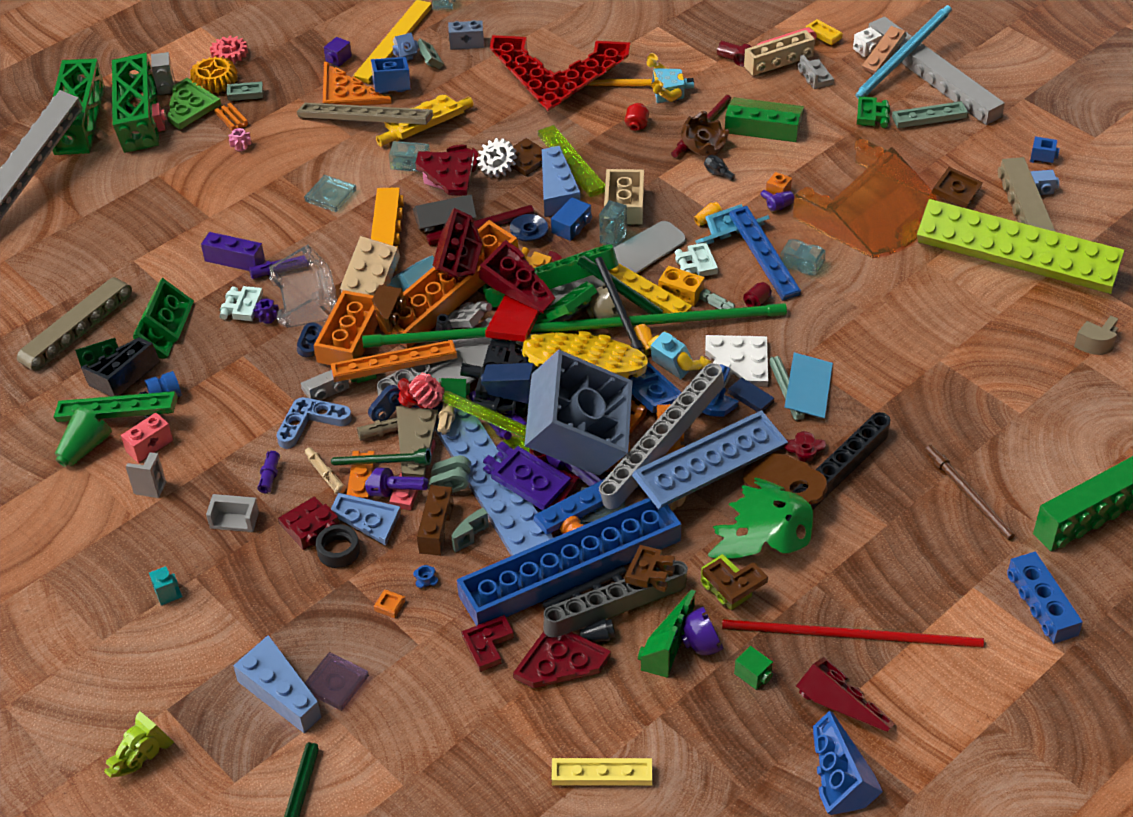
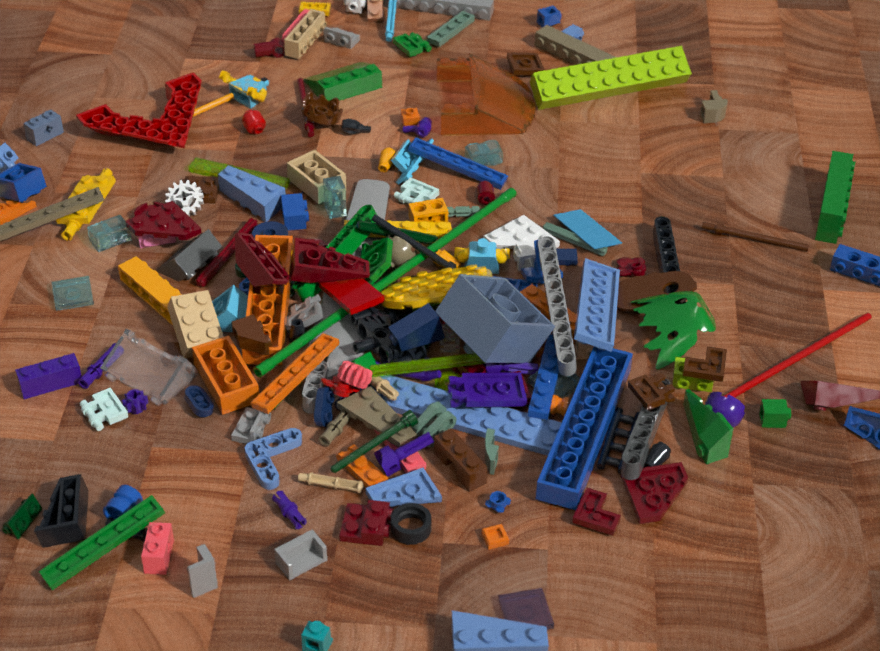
camera: 45 degrees left, 5 degrees down
green cone [54,407,112,467] -> none
green slope [133,278,194,359] -> none
sand green plate [417,38,444,69] -> none
light yellow plate [552,758,652,786] -> none

